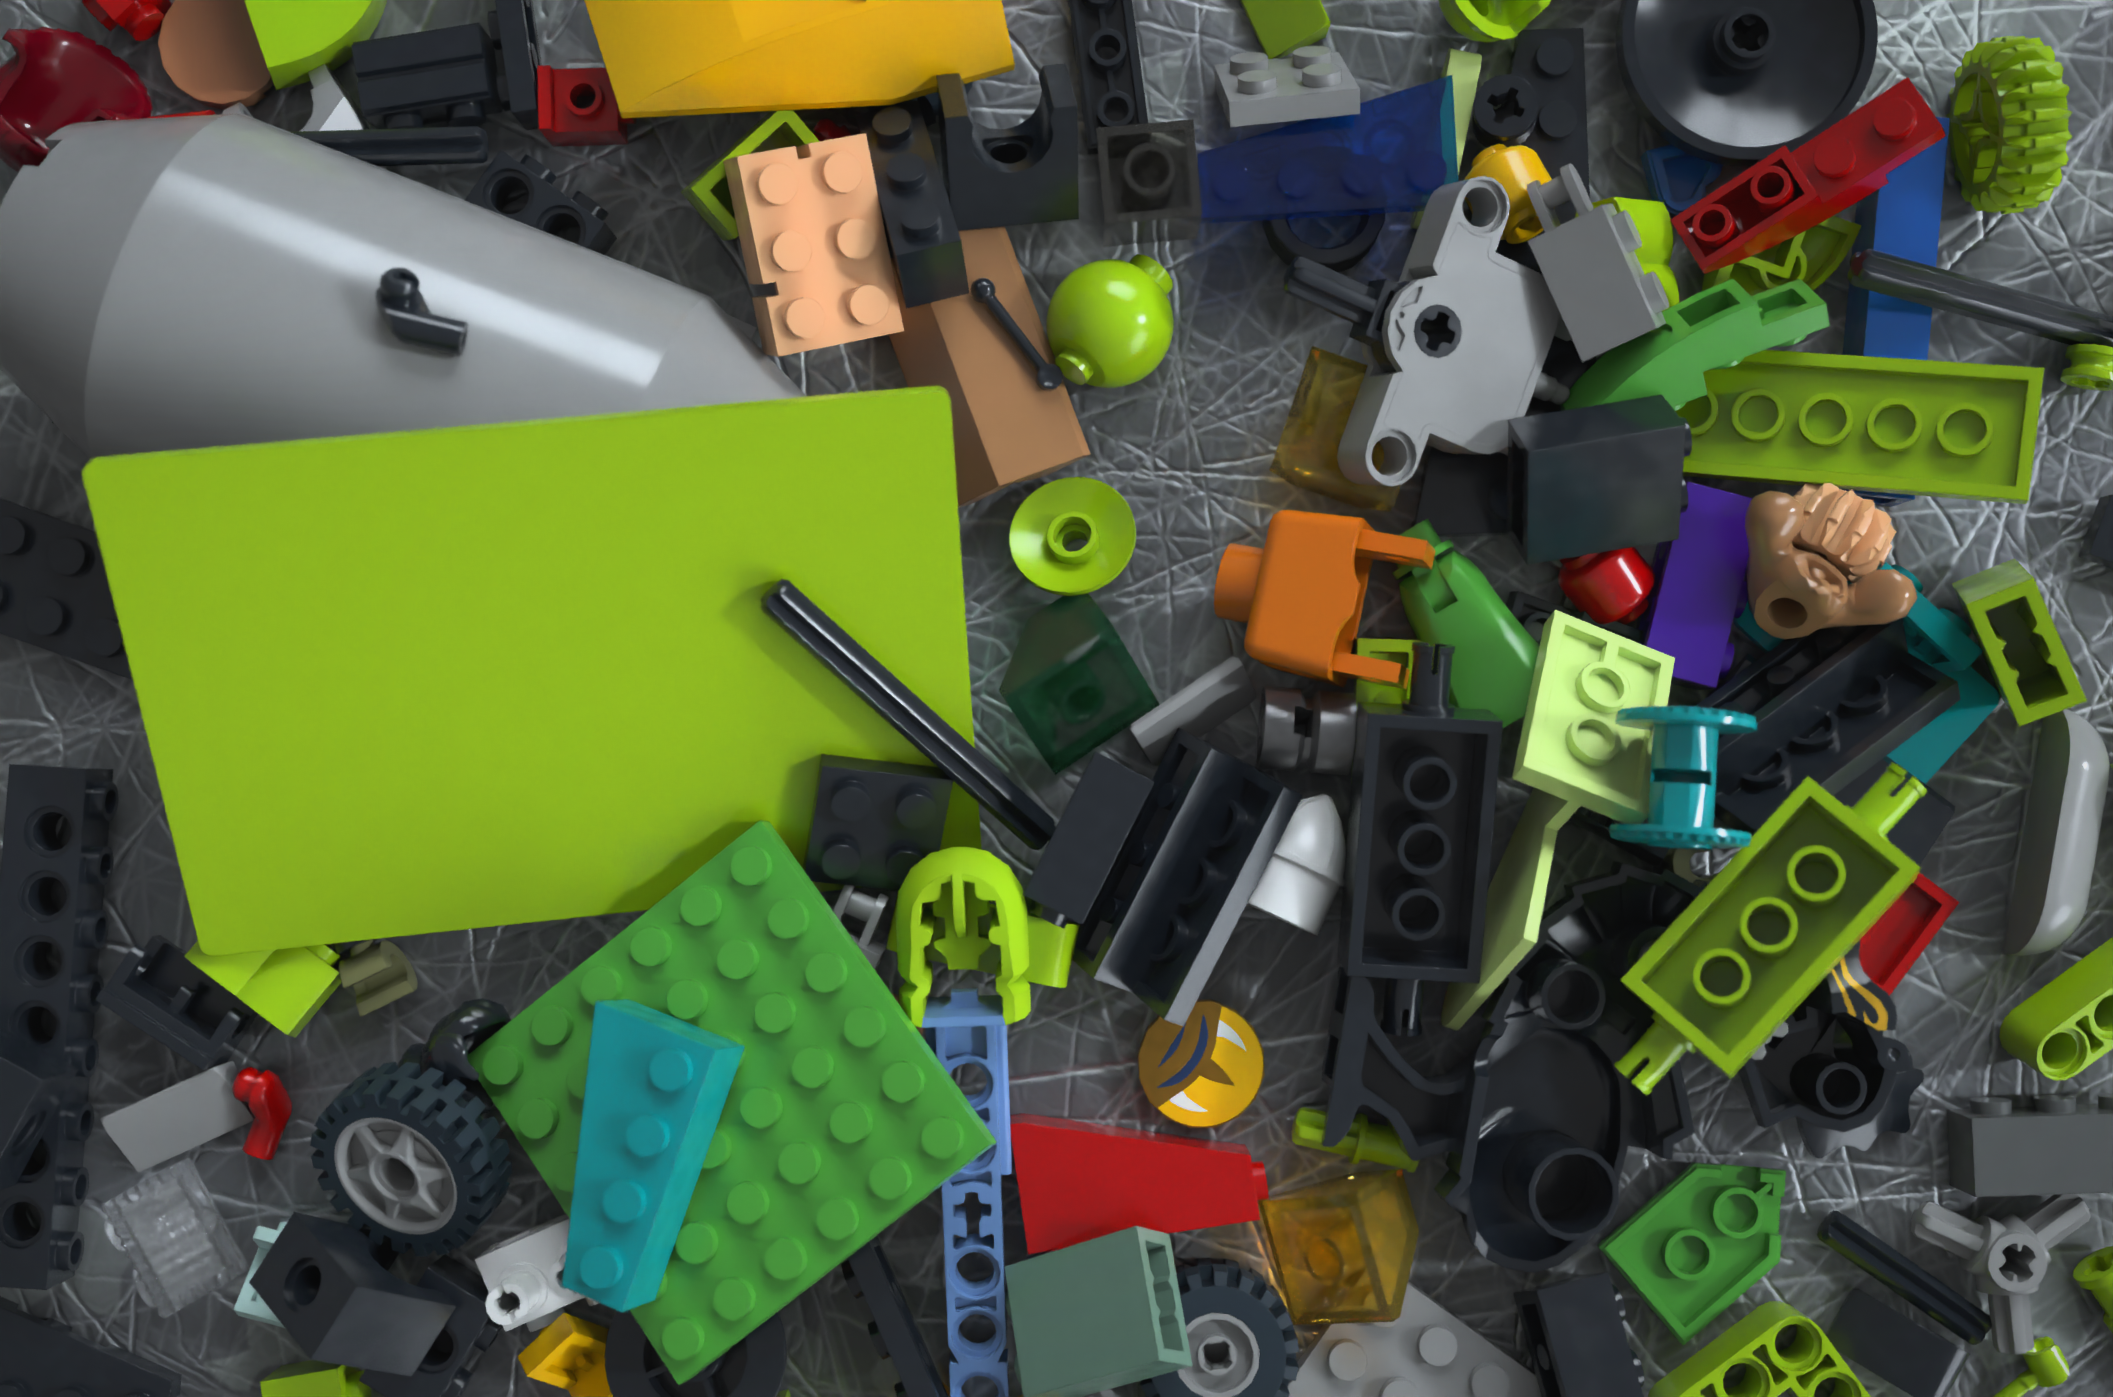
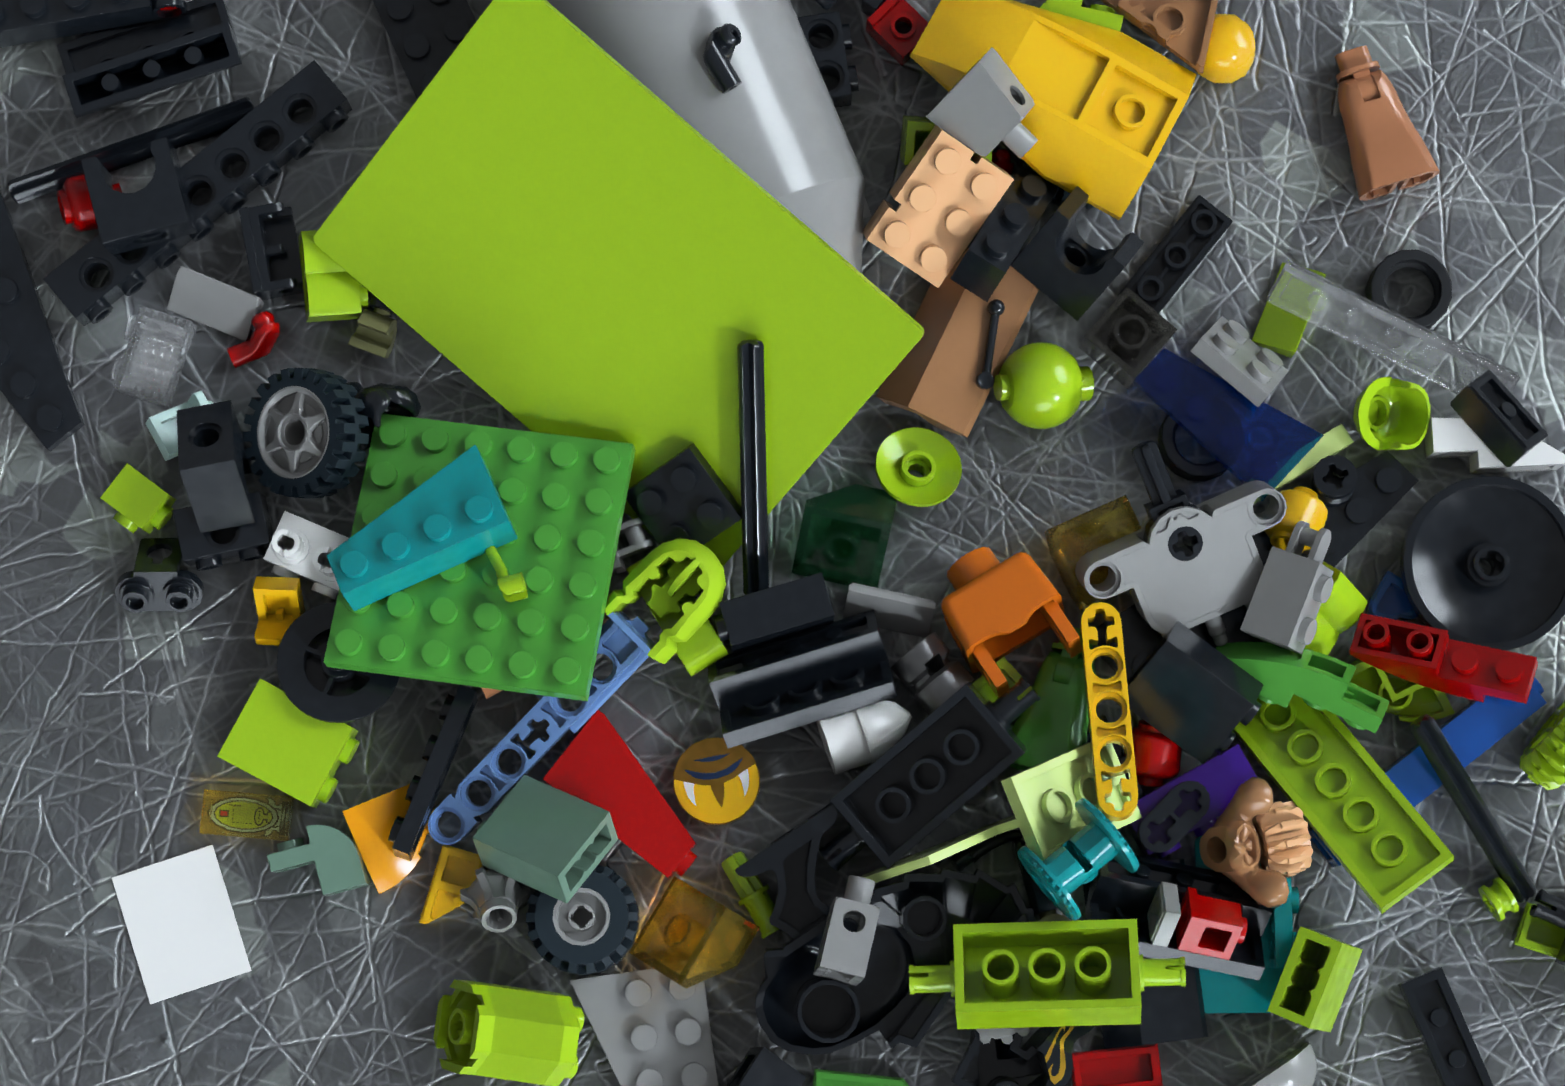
camera: 45 degrees right, 5 degrees down
none -> lime hand [485,546,528,602]
none -> light grey torso [813,875,880,986]
none -> light grey torso [926,47,1038,159]
none -> yellow beam [1080,602,1138,821]
none -> black beam [1137,781,1210,853]
none -> light grey tile [1147,881,1181,947]
none -> red brick [1175,887,1248,960]

